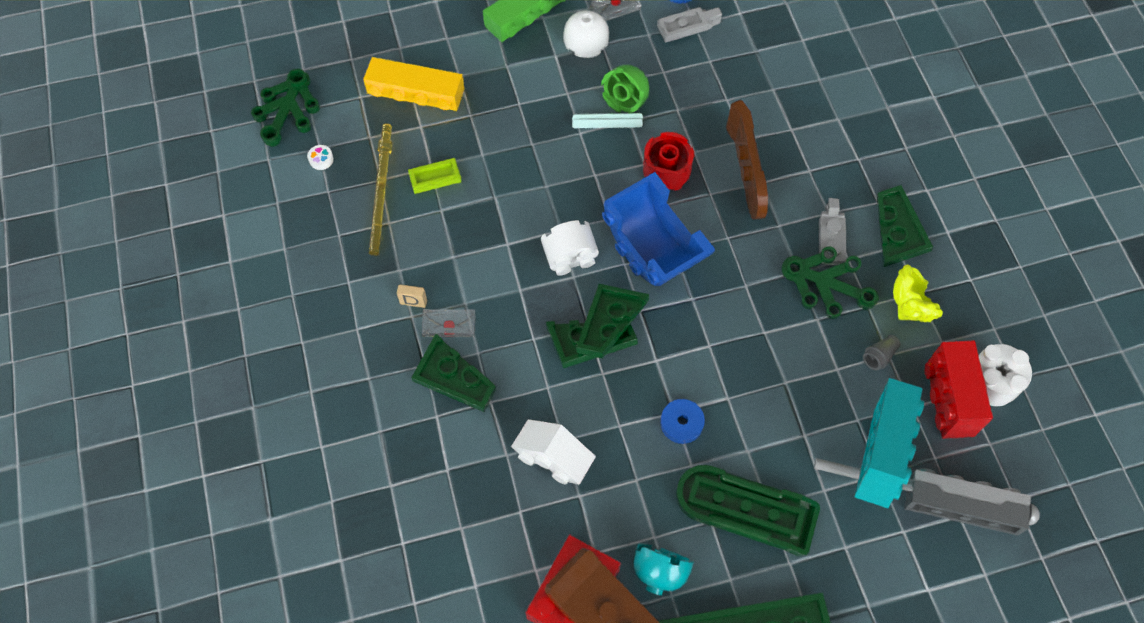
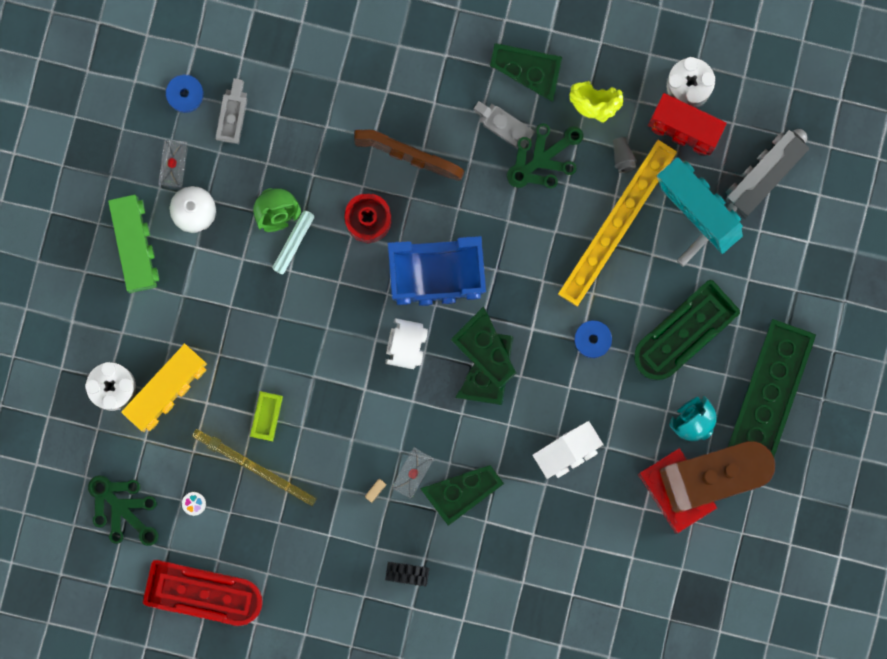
camera: 60 degrees left, 20 degrees up
none -> white brick [85,362,136,411]
none -> red piece [143,560,263,626]
none -> black tyre [385,562,430,587]
none -> yellow plate [558,140,677,307]

